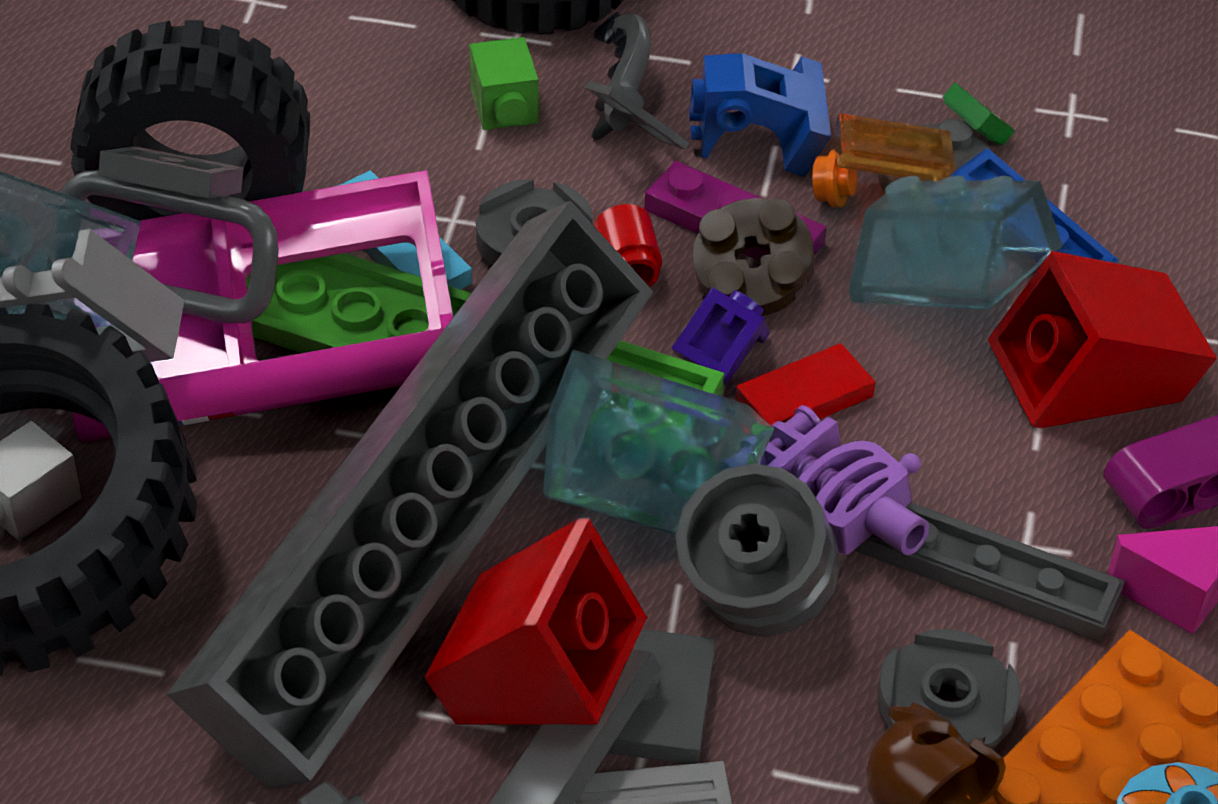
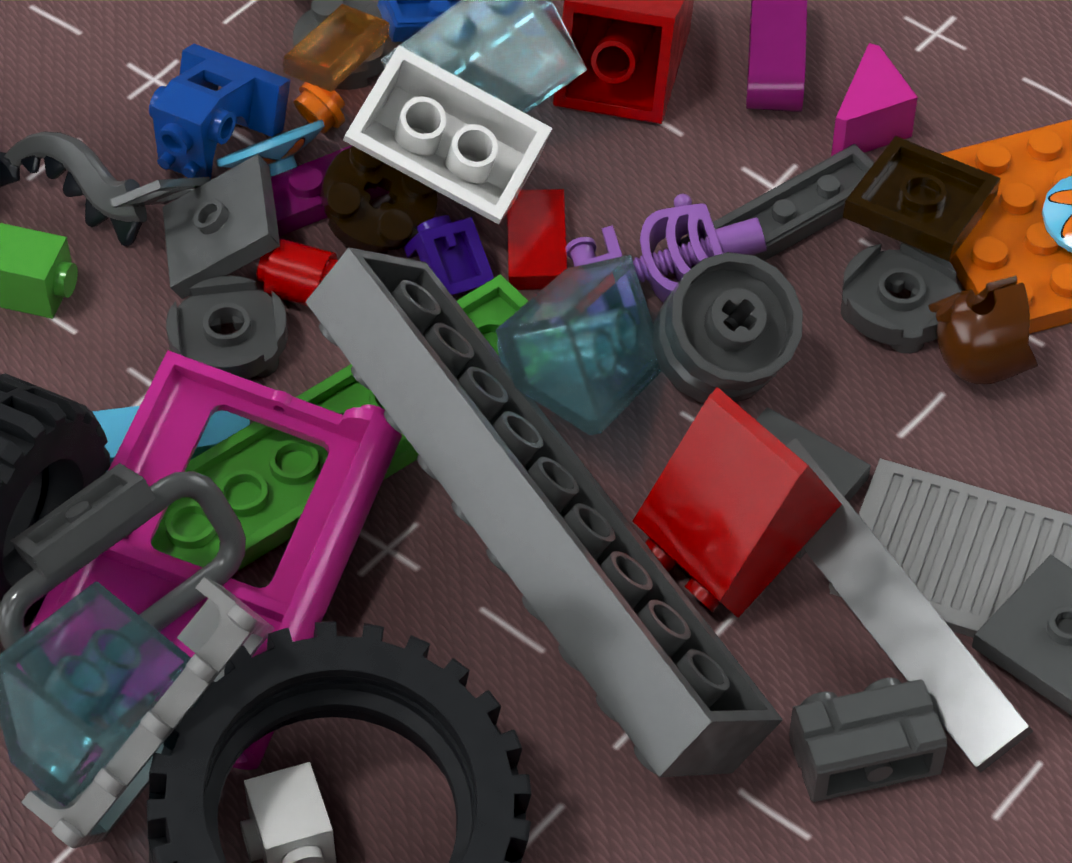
camera: 60 degrees left, 5 degrees up
none -> dark grey plate [163,154,280,299]
none -> medium azure dish [216,120,325,176]
none -> white slope [343,45,552,224]
none -> dark brown plate [843,136,1001,261]

